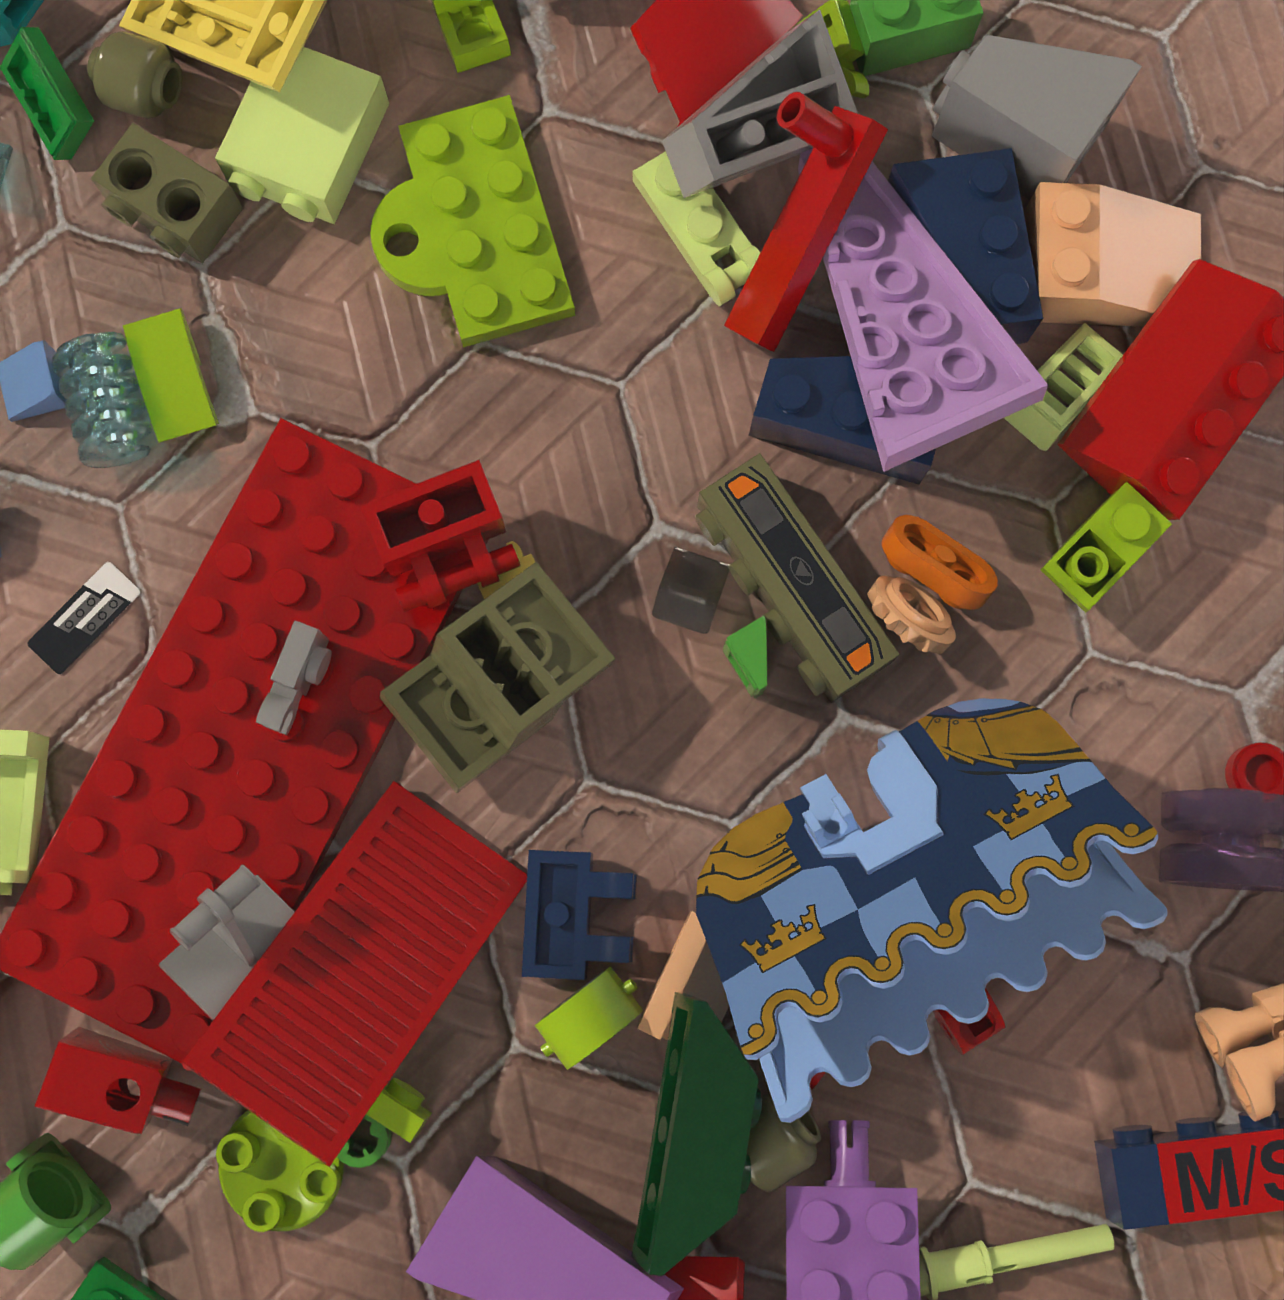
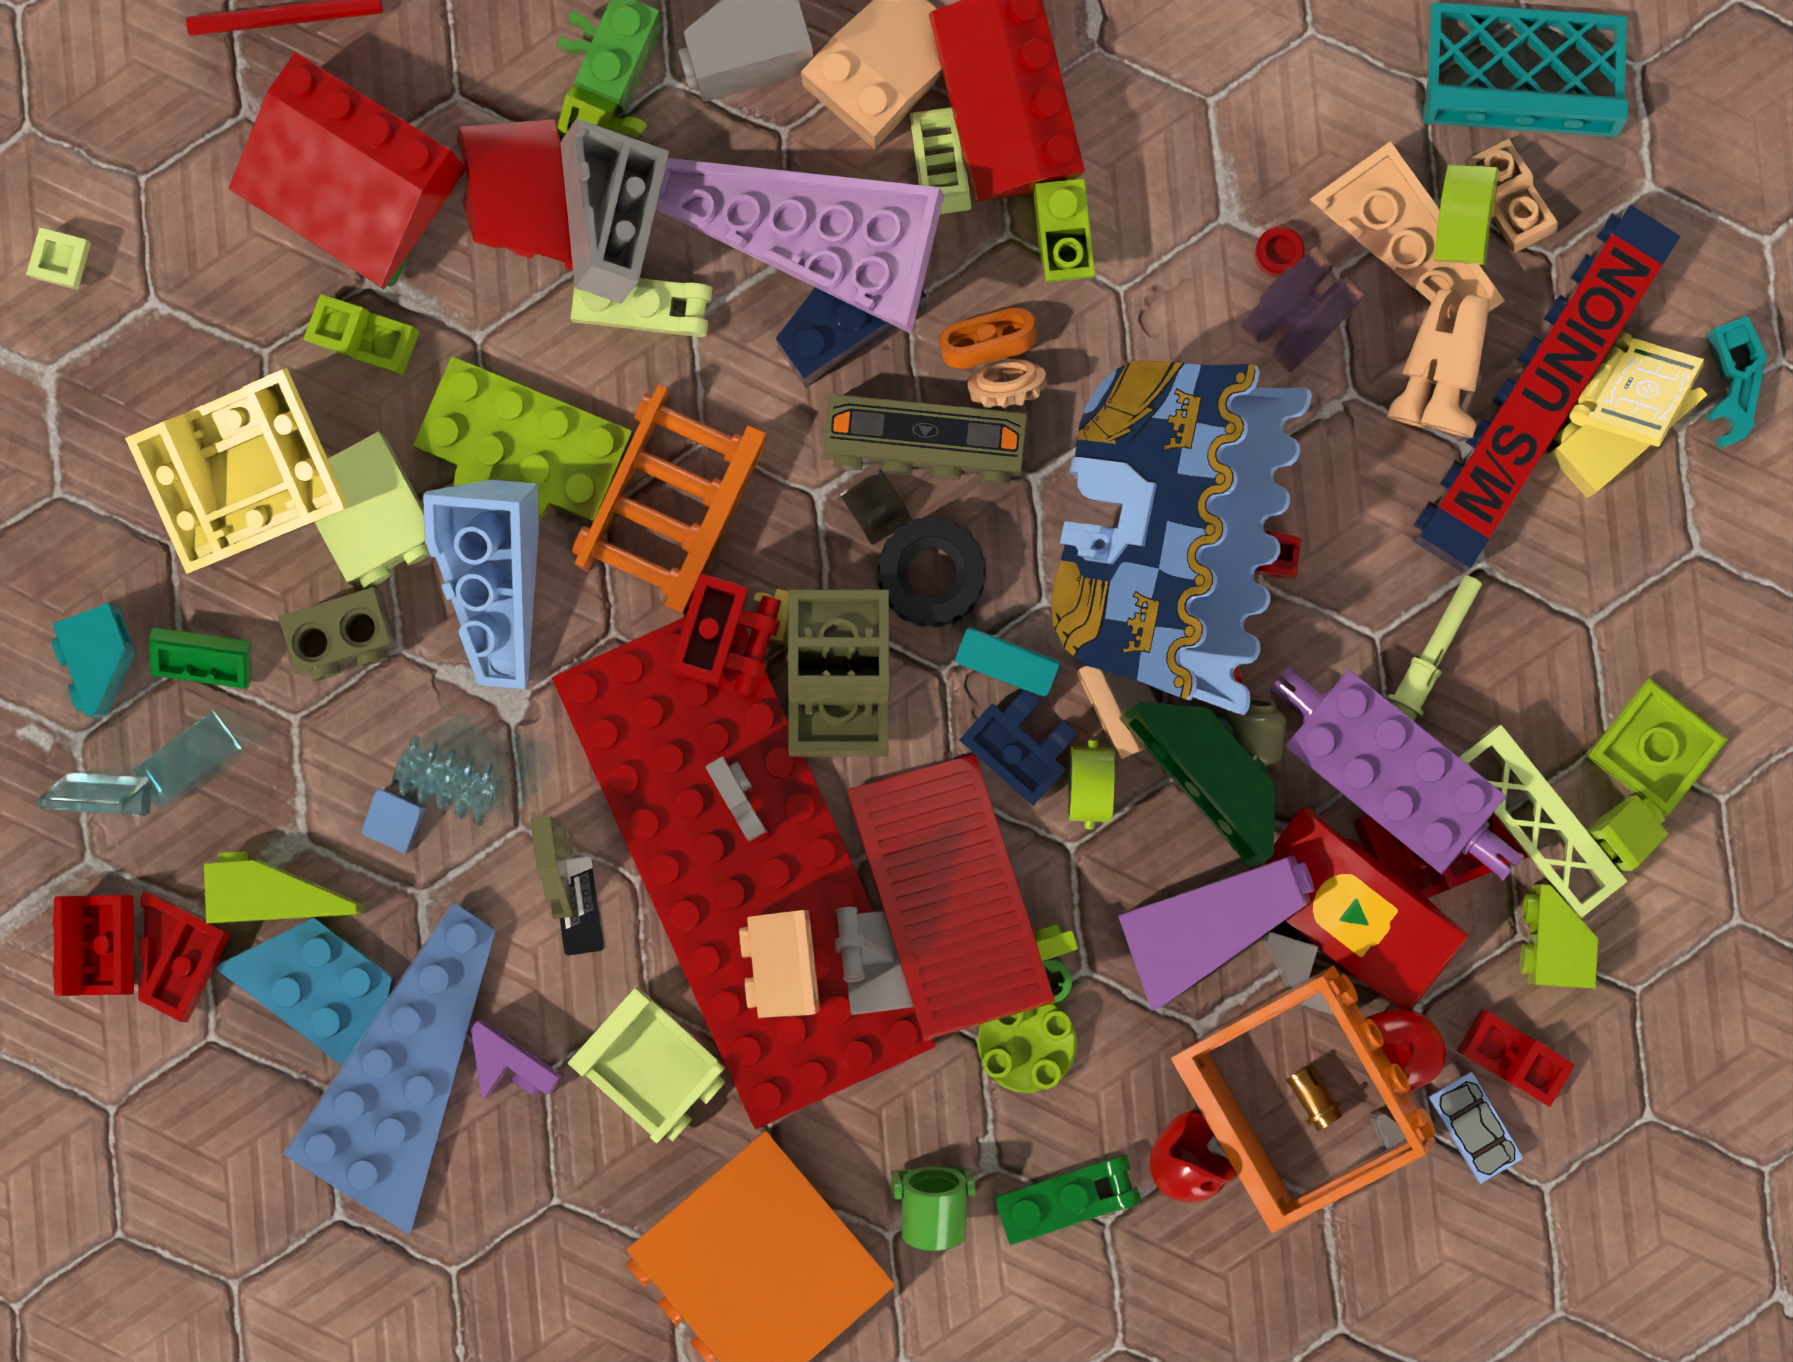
camera: 45 degrees left, 5 degrees up
red torso [34,1027,202,1134] -> none
olive head [87,31,182,119] -> none
lime slope [123,308,219,443] -> none
bright green slope [723,616,767,698] -> none
red piece [724,92,888,352] -> none
dark blue wedge [888,148,1043,344] -> none
none -> light blue wedge [423,480,539,689]
none -> olive wing [530,816,574,919]
none -> orange fence [572,384,768,617]
none -> light nougat slope [739,910,820,1018]
none -> black tyre [877,516,986,628]
none -> teal slope [955,627,1060,696]

